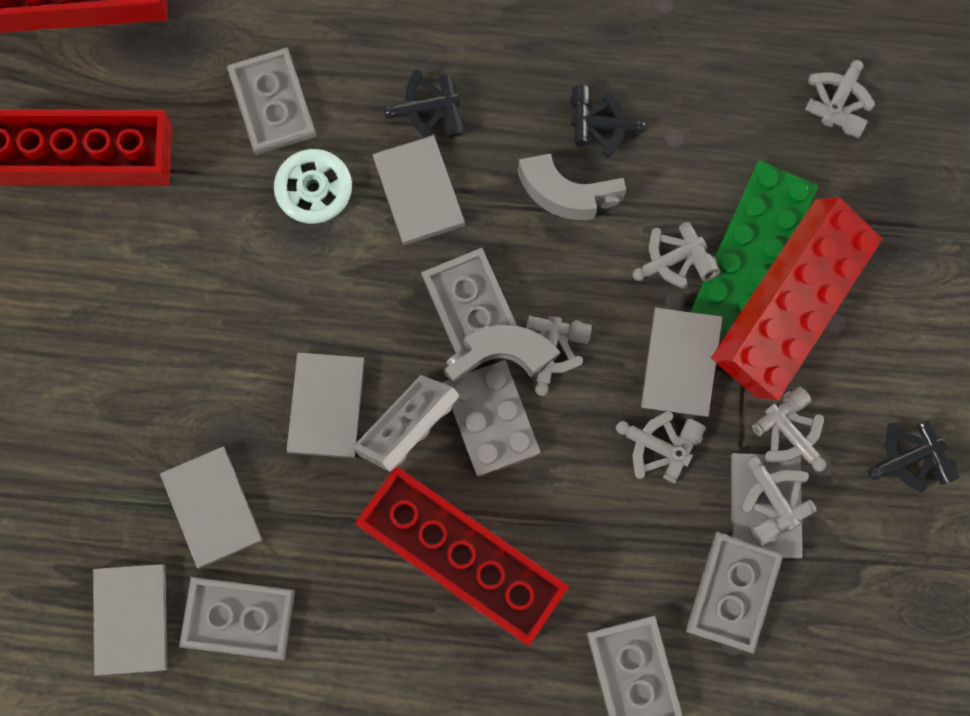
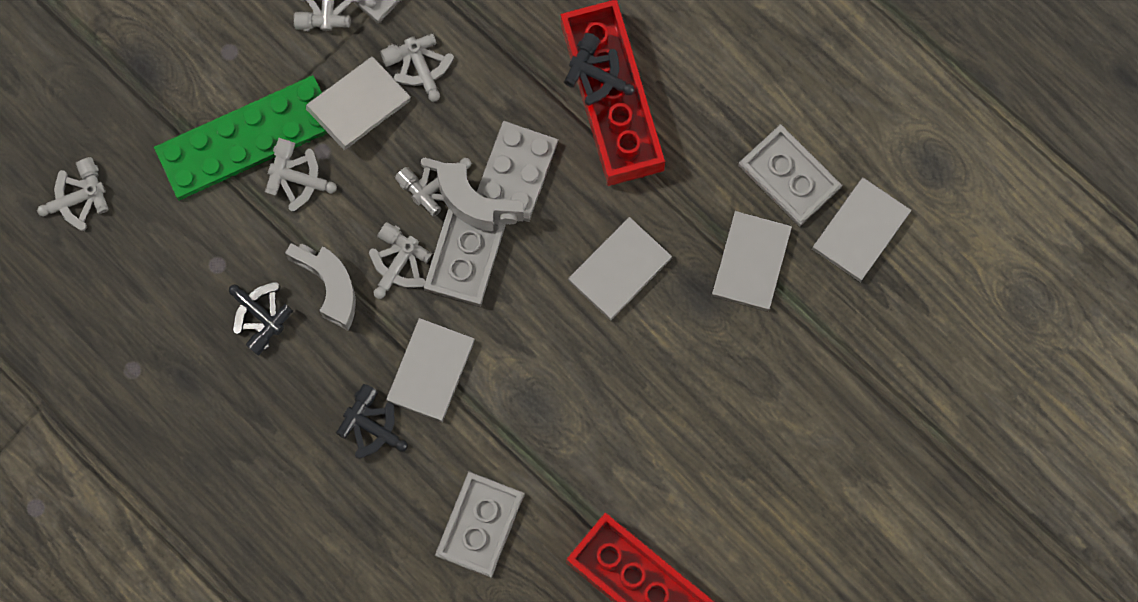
camera: 135 degrees left, 0 degrees up
light aqua plate [274,149,352,224] -> none
light grey plate [352,375,460,472] -> none
red brick [711,197,883,400] -> none
none -> light grey piece [369,222,432,299]
none -> black piece [564,33,635,106]

